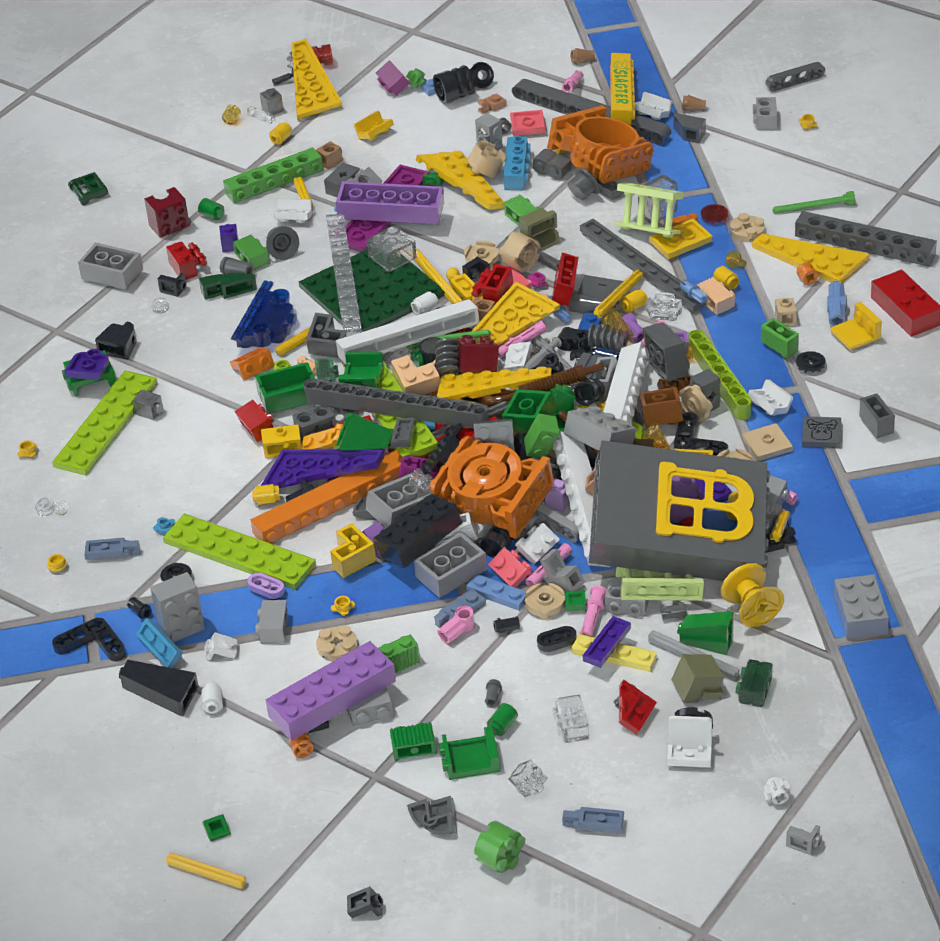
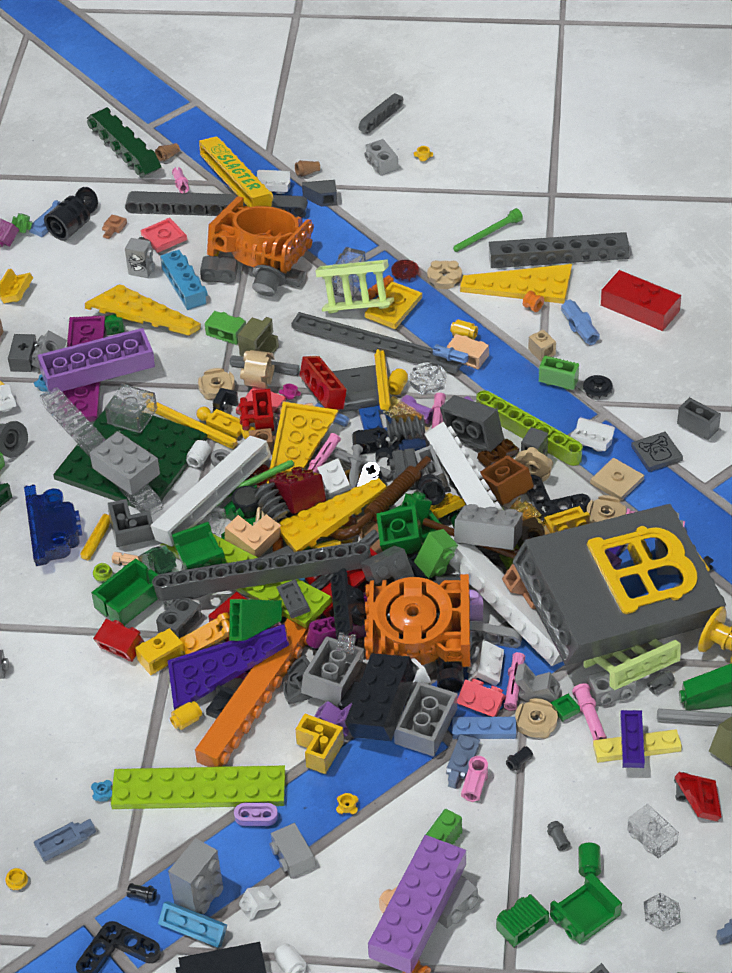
camera: 30 degrees left, 5 degrees up
black gear [160,563,192,581] -> none
orange bracket [230,347,275,380] -> none
tan plate [316,625,358,662] -> none
tan brick [467,140,506,179] -> none
black plate [537,626,577,652] -> none
clear yellow plate [726,250,747,268] -> none
yellow bracket [830,302,882,350] -> none
none -> dark green brick [87,107,162,178]
none -> light grey brick [90,431,160,495]

